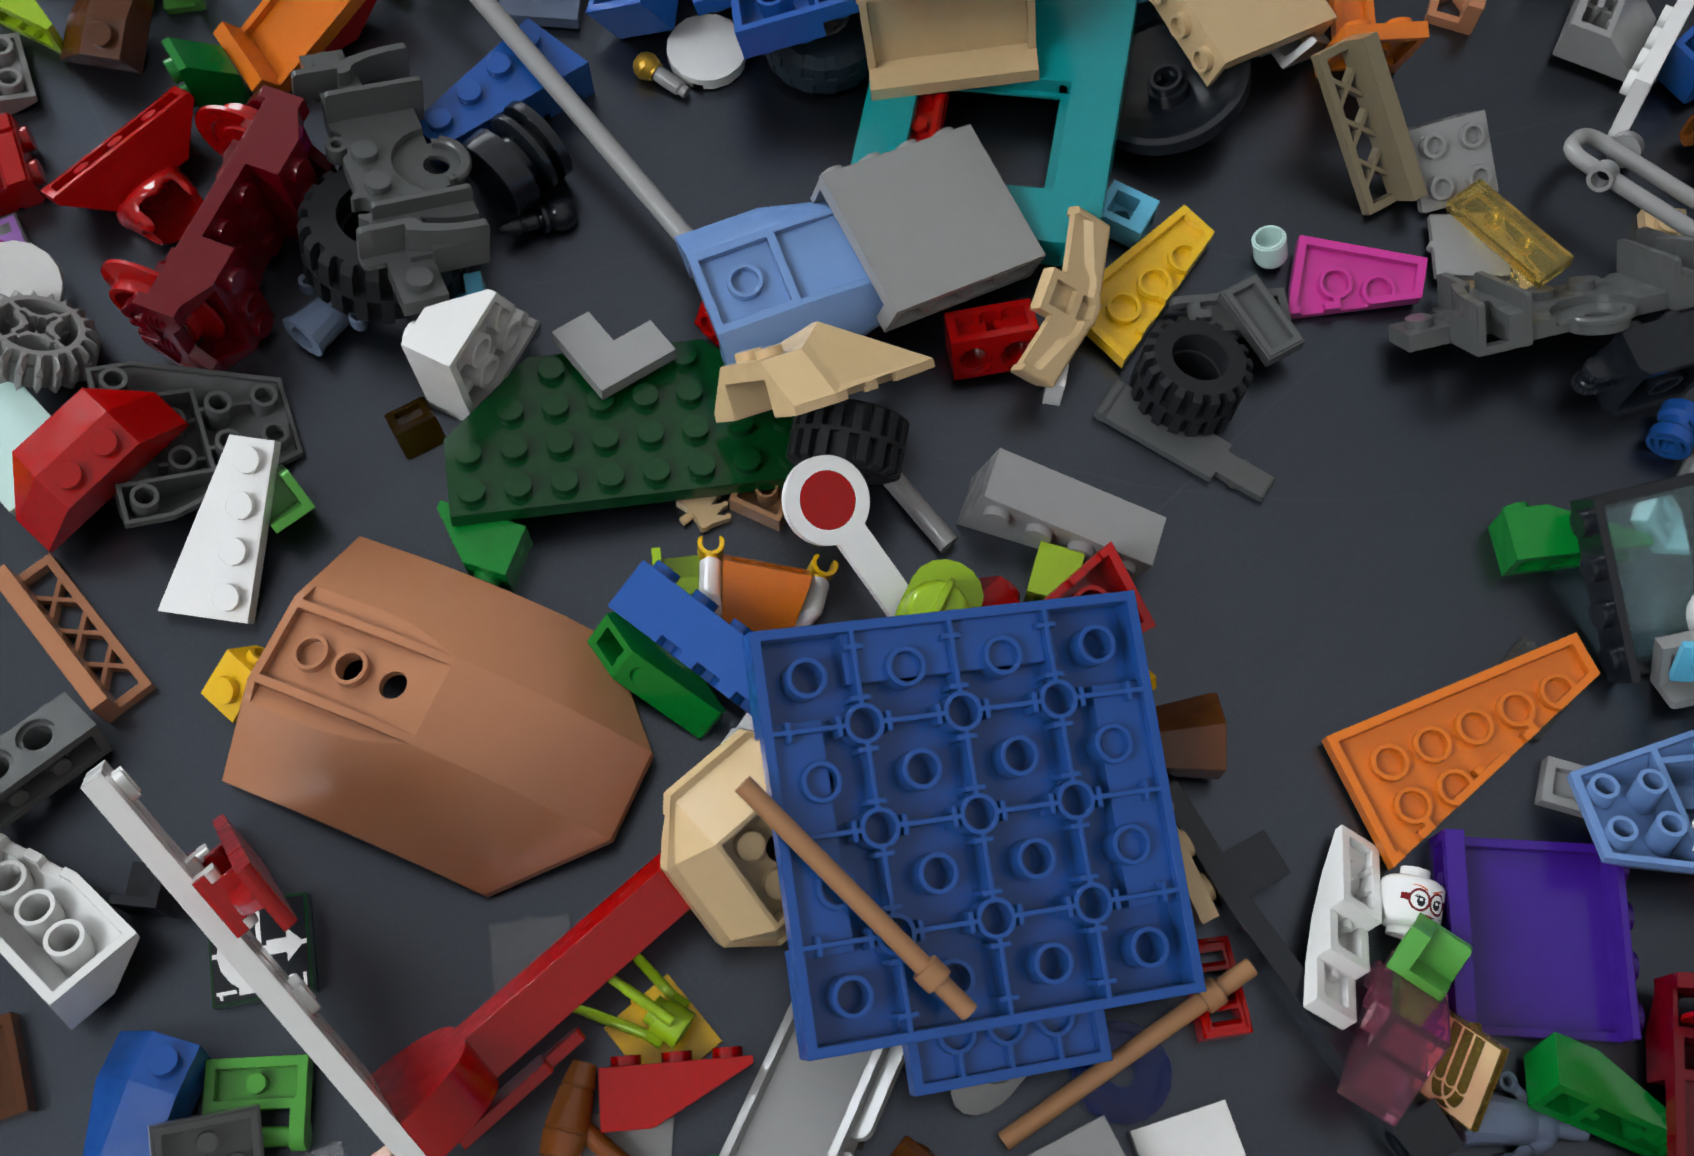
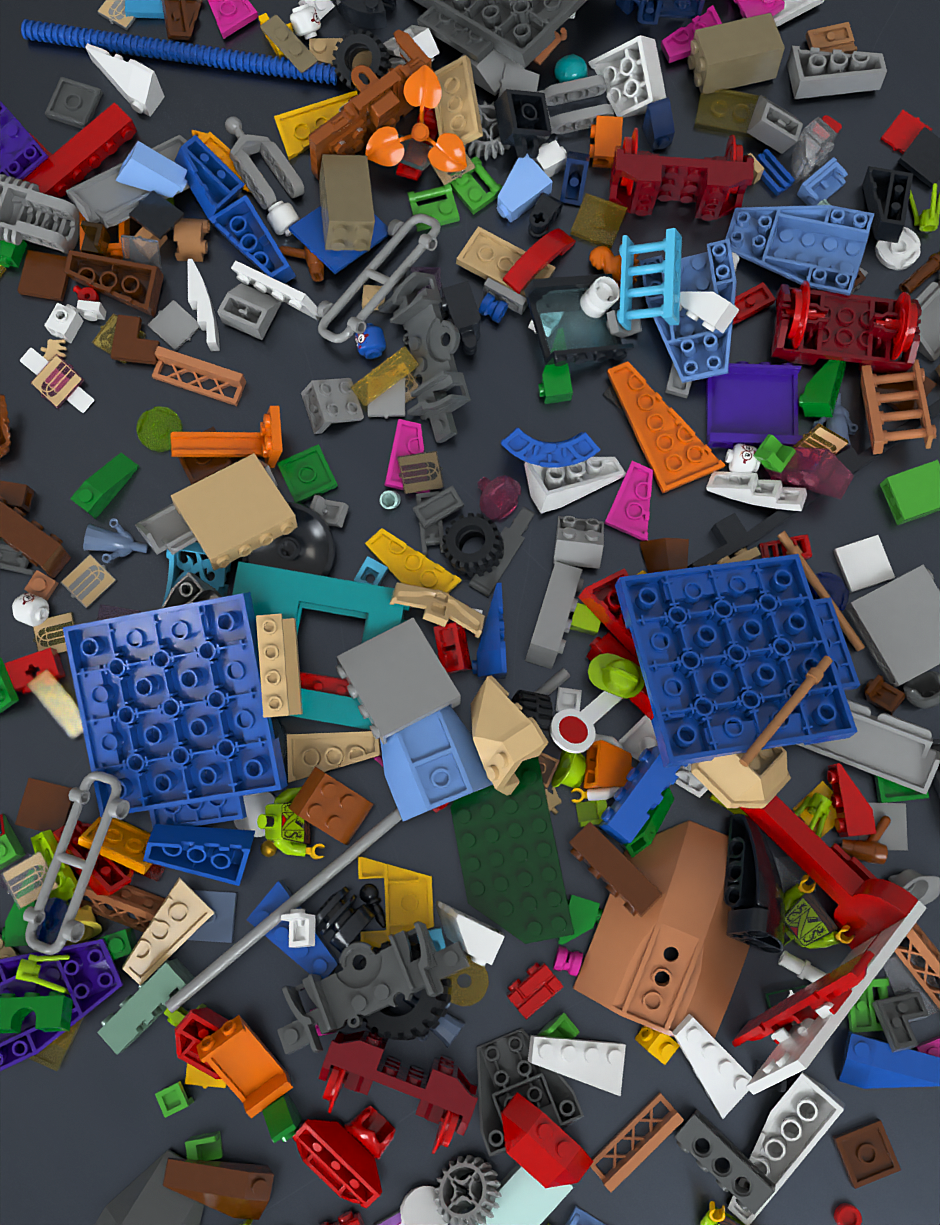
camera: 90 degrees left, 10 degrees up
dark brown slope [384,396,446,459] -> none
light grey tile [551,311,676,400] -> none
dark tan fence [1310,31,1428,215] -> none
none -> lime torso [257,787,325,860]
none -> green plate [277,444,338,504]
none -> white bracket [281,909,315,948]
none -> tan wing [287,731,382,782]
none -> dark orange brick [289,766,374,846]
none -> light grey bracket [310,495,349,527]
none -> blue head [355,323,386,359]
none -> yellow wing [358,857,434,949]
none -> clear smoke piece [397,451,444,494]
none -> clear yellow tile [447,955,489,1006]
none -> blue wedge [472,583,507,680]
none -> clear pink tile [477,475,521,520]
none -> blue fence [501,427,600,468]
none -> red brick [506,962,564,1020]
none -> white wedge [524,457,626,513]
none -> lime piece [551,749,586,788]
none -> light grey slope [553,516,604,569]
none -> dark pink wheel [553,945,583,977]
none -> white tile [555,687,582,712]
none -> reddish brown wedge [569,822,662,917]
none -> dark pink wing [604,461,653,541]
none -> white wing [672,1014,752,1119]
none -> black panel [724,814,785,953]
none -> white pin [778,950,827,983]
none -> torso [784,875,855,949]

